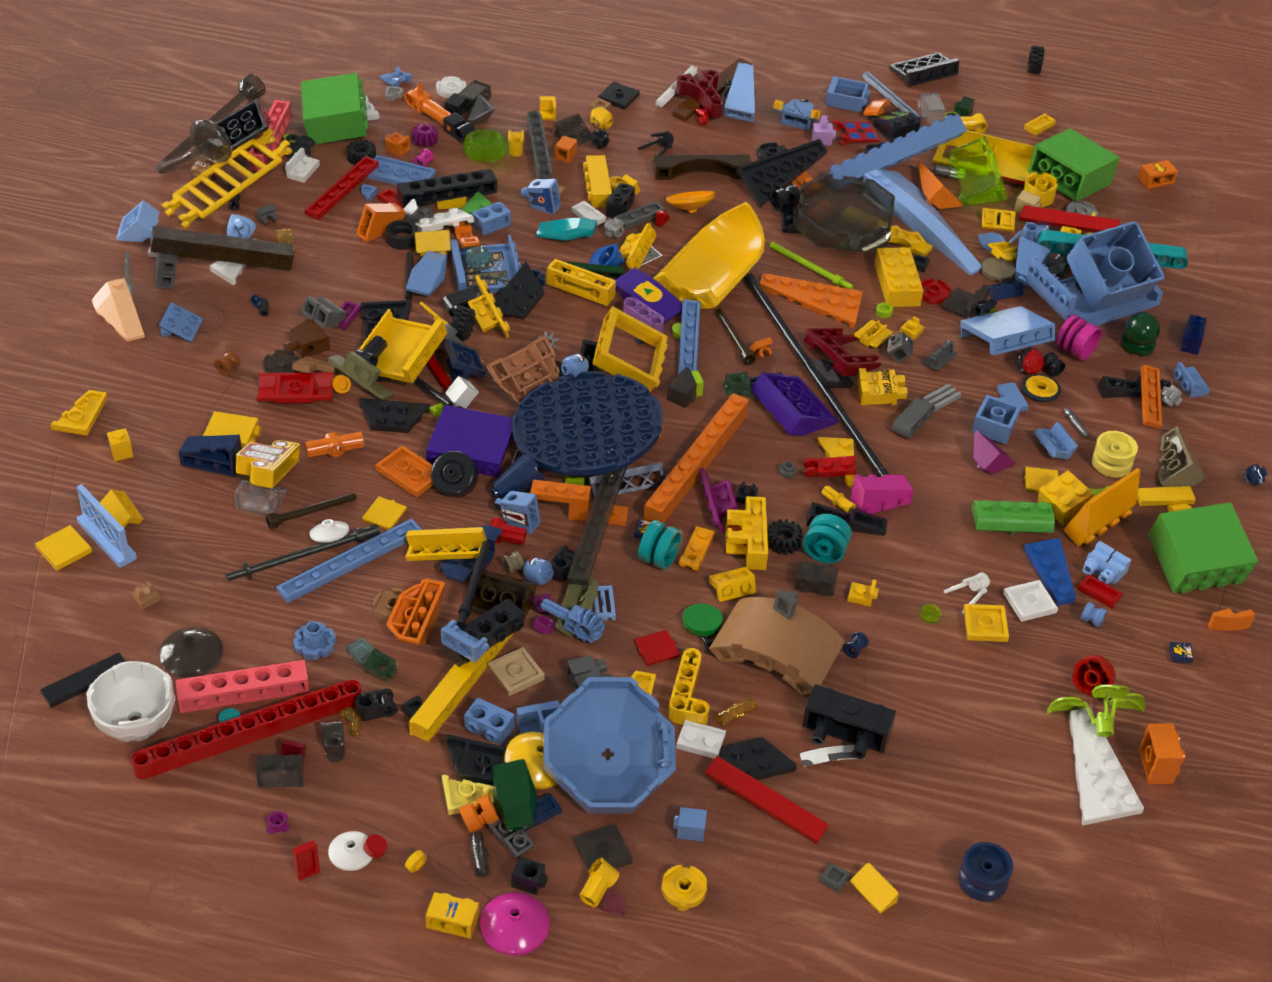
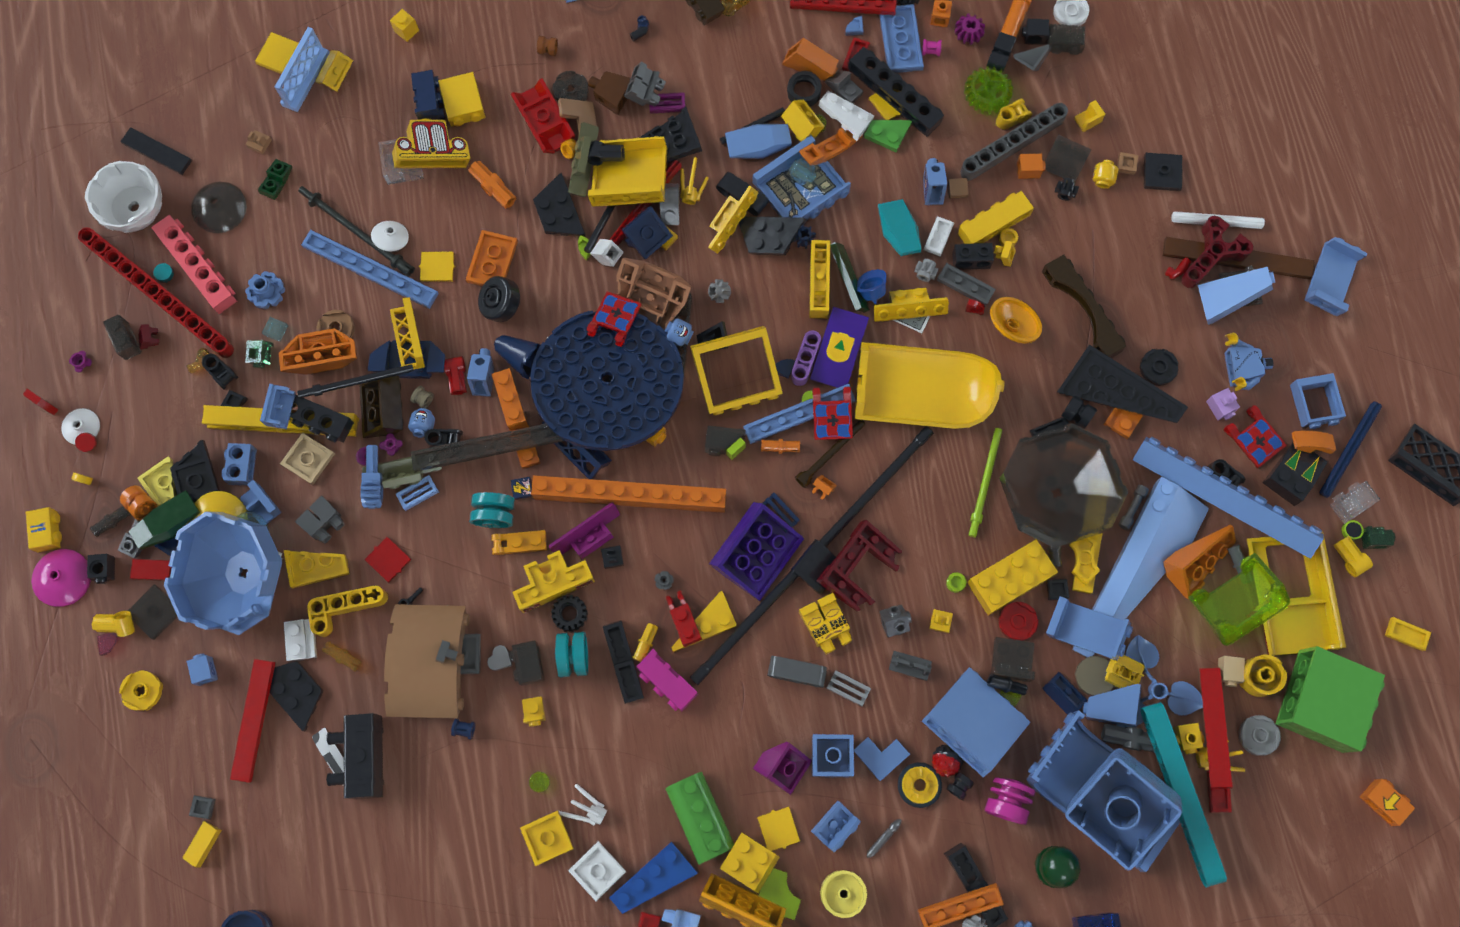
camera: 70 degrees right, 30 degrees up
dark brown piece [265,493,357,530] -> none
clear smoke piece [320,720,345,762] -> none
dark purple panel [426,405,513,477] -> none
black tyre [451,306,476,340] -> none
medium blue brick [472,202,511,236] -> none
black plant [638,131,674,162] -> none
green tile [682,603,723,636] -> none
yellow bracket [709,567,756,602] -> none
clear green brick [722,372,751,397] -> none
orange wing [760,273,863,329] -> none
yellow piece [853,320,893,348] -> none
yellow piece [981,208,1015,232] -> none
none -> red tile [130,559,172,581]
none -> dark green slope [258,159,292,200]
none -> light grey tile [487,645,513,671]
none -> red flag [587,291,642,347]
none -> orange pin [761,439,800,454]
none -> red flag [812,387,853,440]
none -> medium blue panel [1046,597,1133,661]
none -> medium blue panel [1305,237,1367,316]

